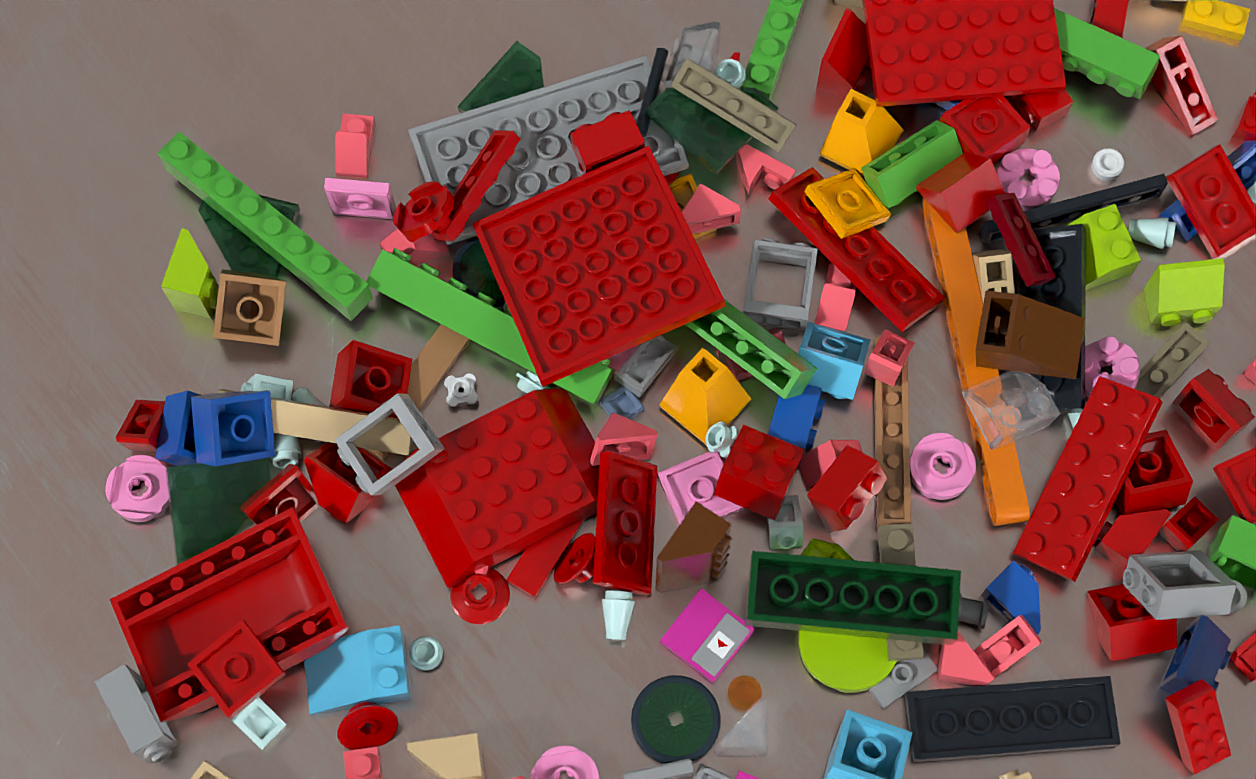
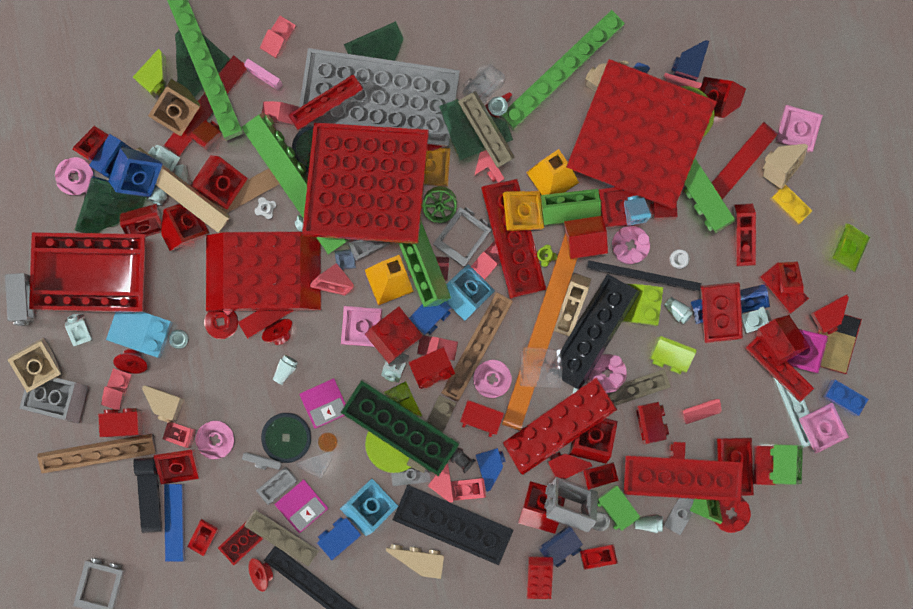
camera: 25 degrees right, 15 degrees up
red plate [187,619,286,719] -> none
light grey window [335,393,445,496] -> none
red plate [393,181,455,242] -> none
red brick [571,110,645,174] -> none
red tile [593,451,658,596] -> none
black bar [637,48,668,137] -> none
reddish brown slope [655,501,733,593] -> none
coral slope [682,184,741,234] -> none
light aqua plate [706,421,739,458] -> none
red slope [816,8,871,100] -> none
coral slope [864,329,915,387] -> none
reddish brown slope [976,291,1085,379] -> none
dark red plate [986,192,1056,287] -> none
none -> red tile [164,55,247,157]
none -> red slope [189,120,222,152]
none -> bright green wheel [422,186,457,223]
none -> red container [460,400,504,437]
none -> lime plate [537,244,558,267]
none -> medium azure slope [624,196,651,226]

